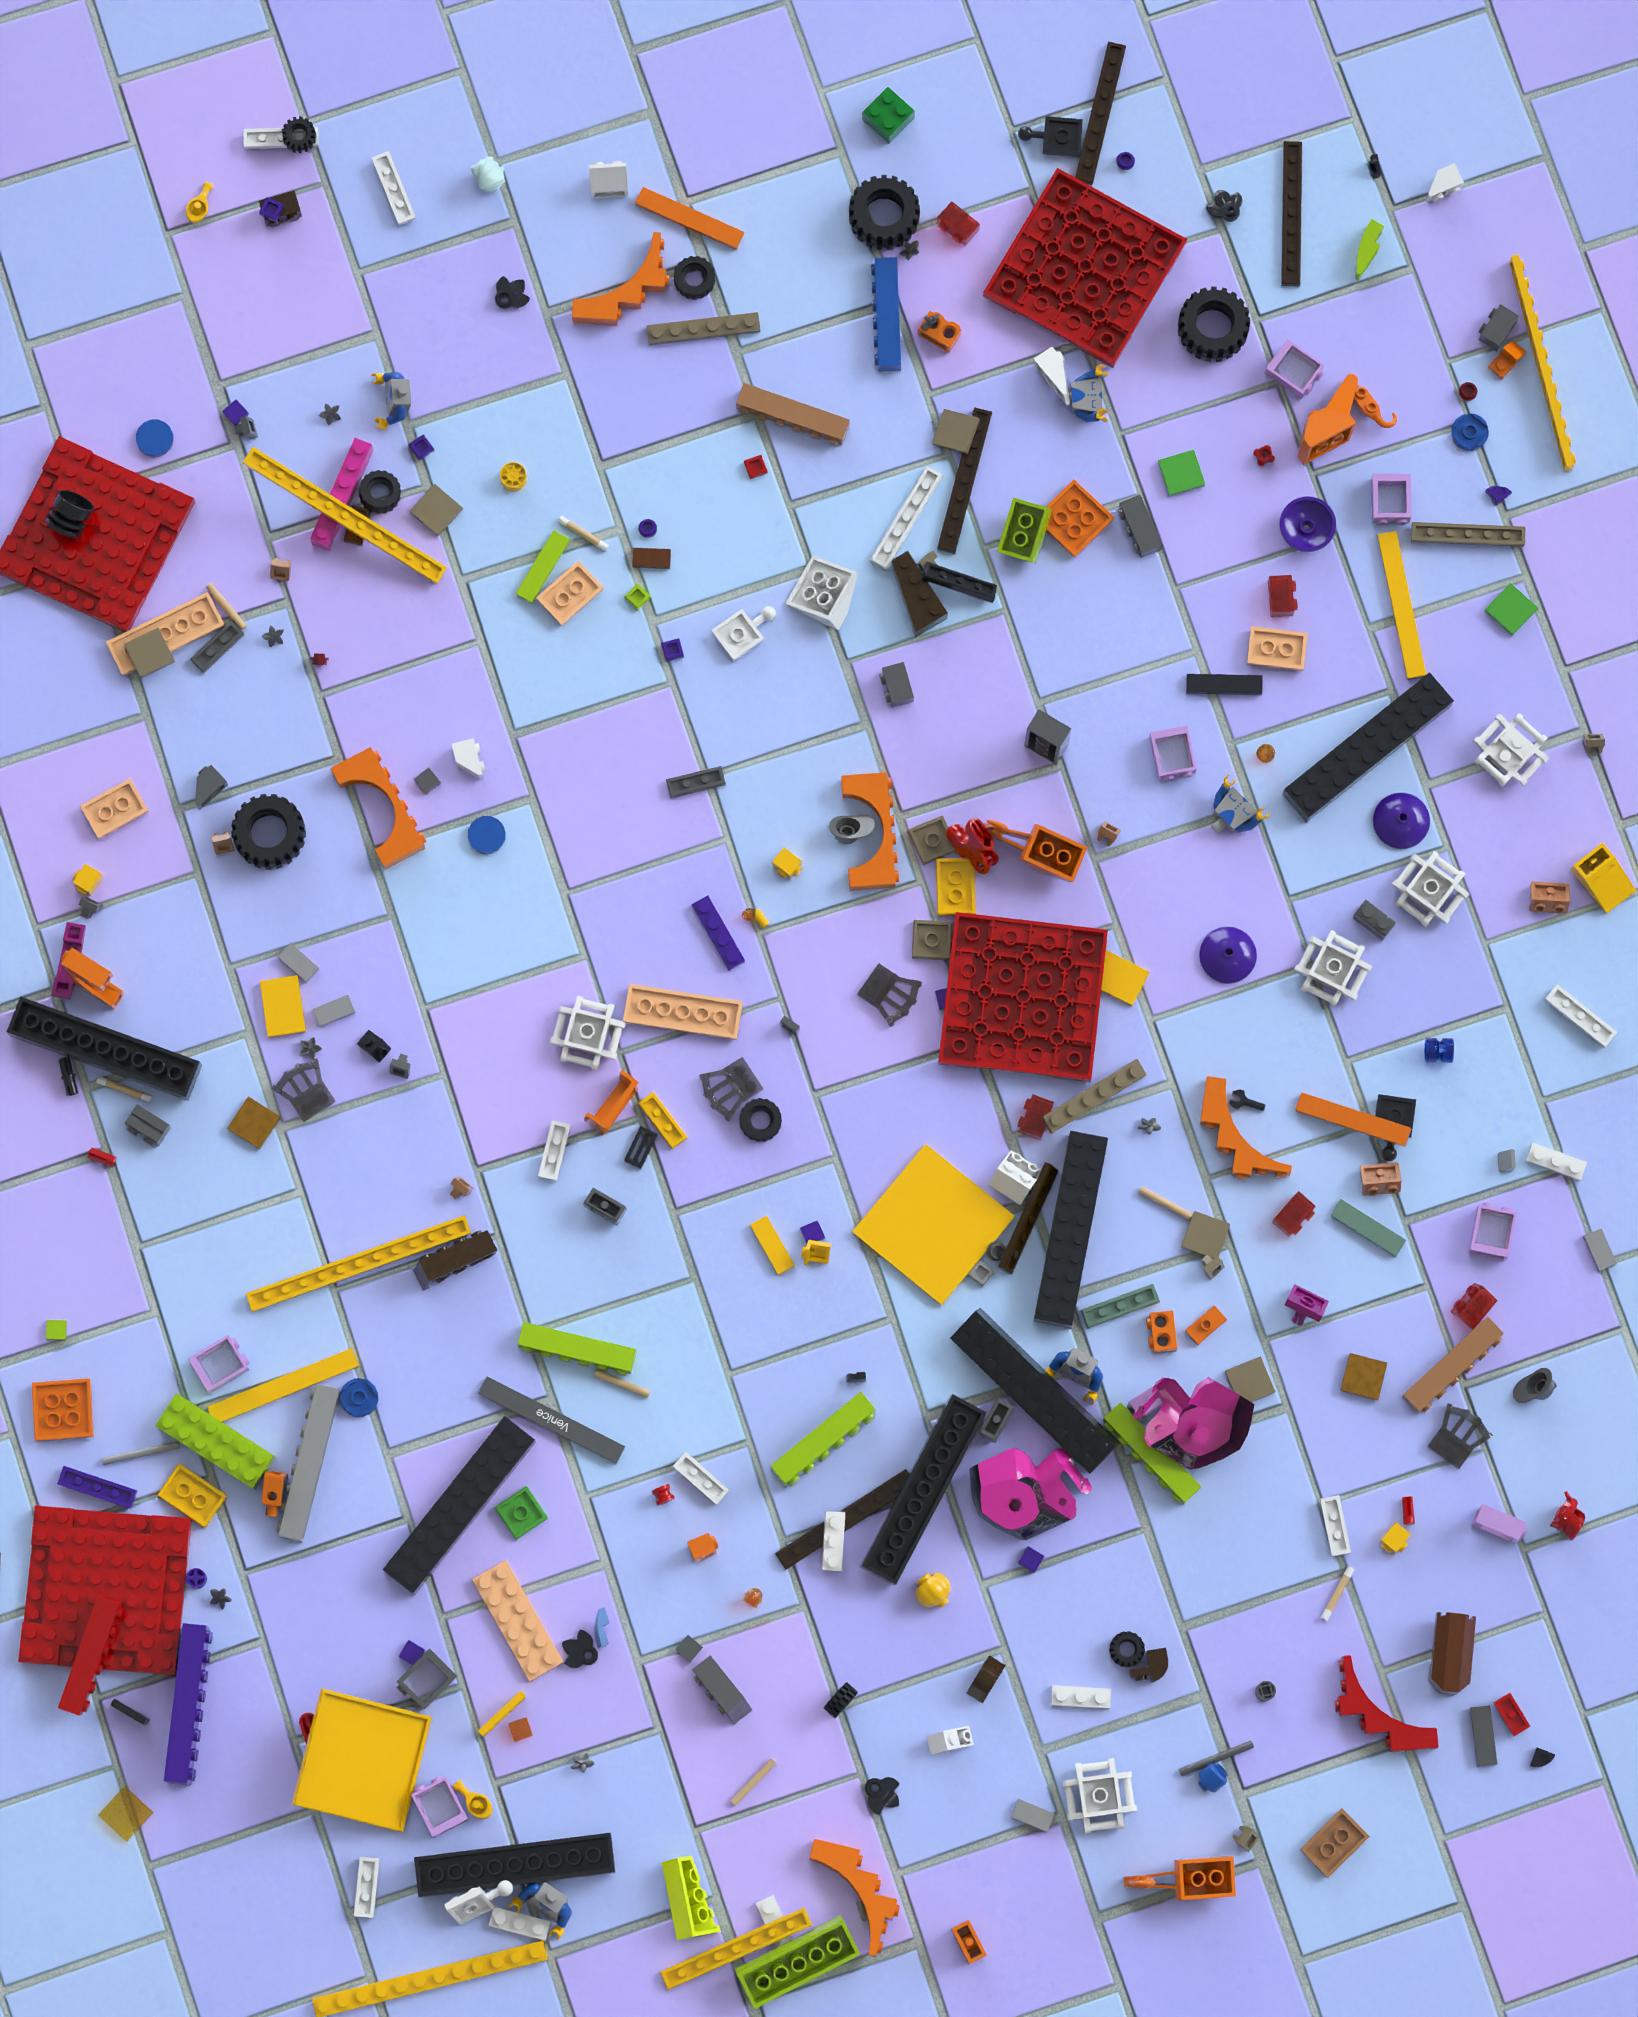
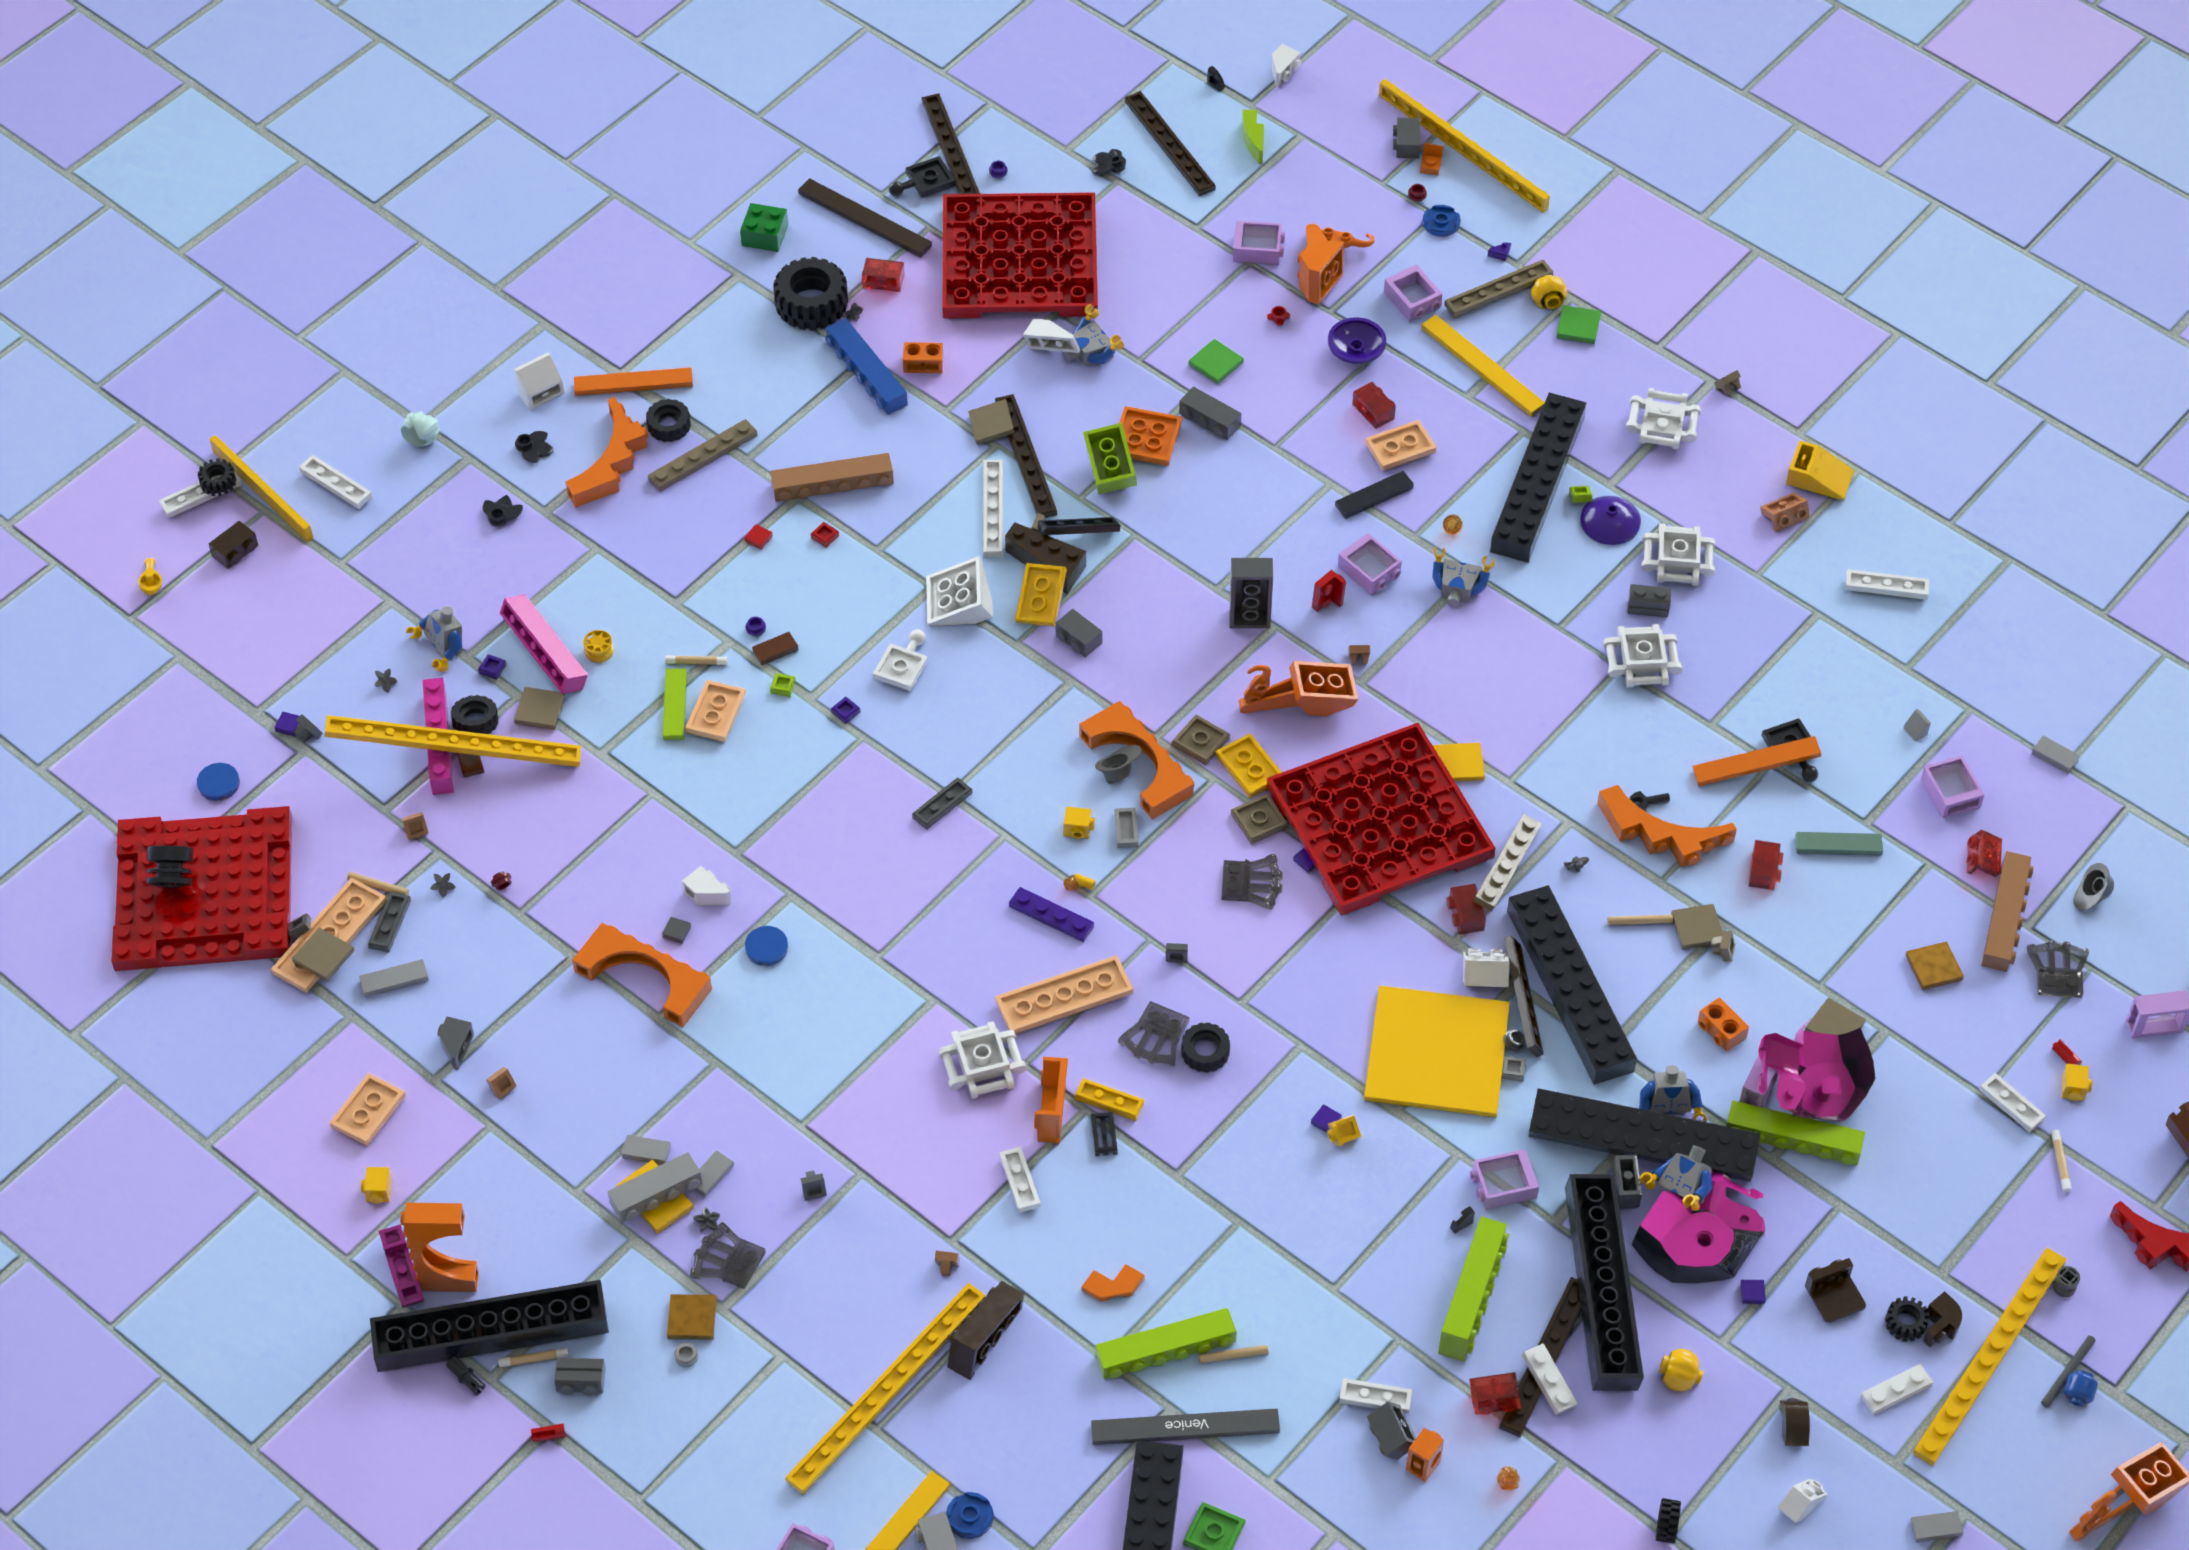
camera: 30 degrees left, 25 degrees down
dark grey tile [78,897,103,919] -> none
black tyre [231,793,306,870] -> none
dark purple tile [259,197,284,222] -> none
black bracket [357,1030,391,1063] -> none
dark grey brick [583,1187,627,1226] -> none
red wheel [651,1484,675,1506] -> none
yellow tile [750,1215,795,1275] -> none
dark grey plant [921,314,940,331] -> none
red piece [946,818,999,874] -> none
white brick [1062,1758,1138,1834] -> none
sand green tile [1081,1284,1160,1329] -> none
black tyre [1177,286,1250,362] -> none
orange plate [1185,1305,1227,1345] -> none
dark purple dish [1199,927,1257,984] -> none
dark tan tile [1233,1826,1260,1852] -> none
magenta tile [1285,1284,1329,1326] -> none
nougat bracket [1360,1162,1402,1196] -> none
clear blue wheel [1424,1038,1454,1063] -> none
white plate [1526,1142,1587,1181] -> none
none -> yellow tile [209,435,313,542]
none -> dark grey tile [288,913,312,940]
none -> light grey tile [359,959,429,997]
none -> brick [499,594,588,694]
none -> black plate [515,431,554,463]
none -> light grey brick [607,1152,702,1223]
none -> light grey tile [674,1343,698,1367]
none -> red tile [744,524,773,550]
none -> dark brown tile [798,178,932,258]
none -> yellow tile [1015,563,1067,627]
none -> orange tile [1081,1264,1145,1302]
none -> light grey tile [1114,807,1138,848]
none -> red bracket [1311,569,1346,612]
none -> dark grey brick [1367,1402,1416,1460]
none -> clear red brick [1469,1372,1521,1415]
none -> window [1470,1149,1539,1210]
none -> yellow plant [1531,275,1568,309]
none -> lime tile [1569,486,1593,503]
none -> torso [1640,1145,1712,1211]
none -> dark brown bracket [1805,1258,1866,1323]
none -> yellow plate [1913,1247,2067,1466]

